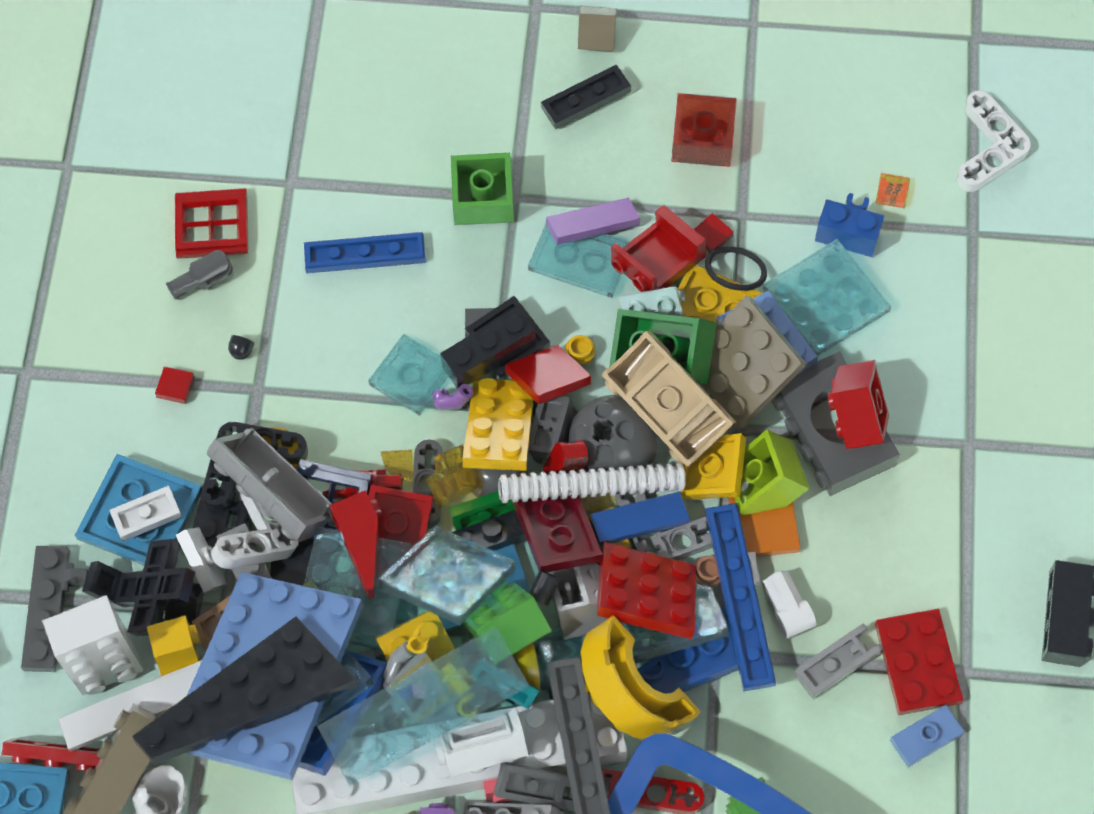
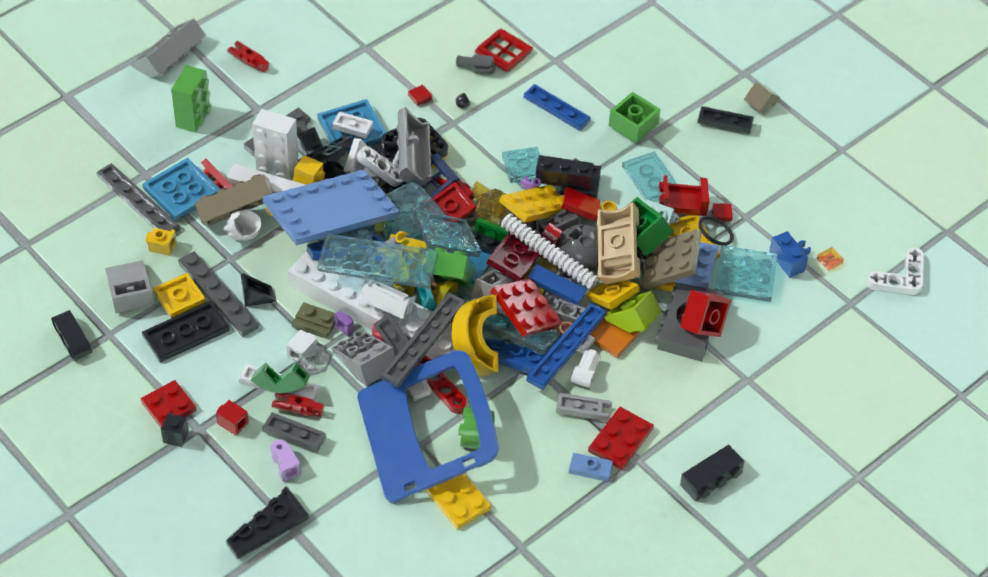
camera: 40 degrees right, 15 degrees down
black wing [132,616,358,765] -> none
red slope [330,490,382,600] -> none
black hinge [529,570,560,606] -> none
medium lavender tile [546,197,640,245] -> none
clear red brick [671,93,737,167] -> none

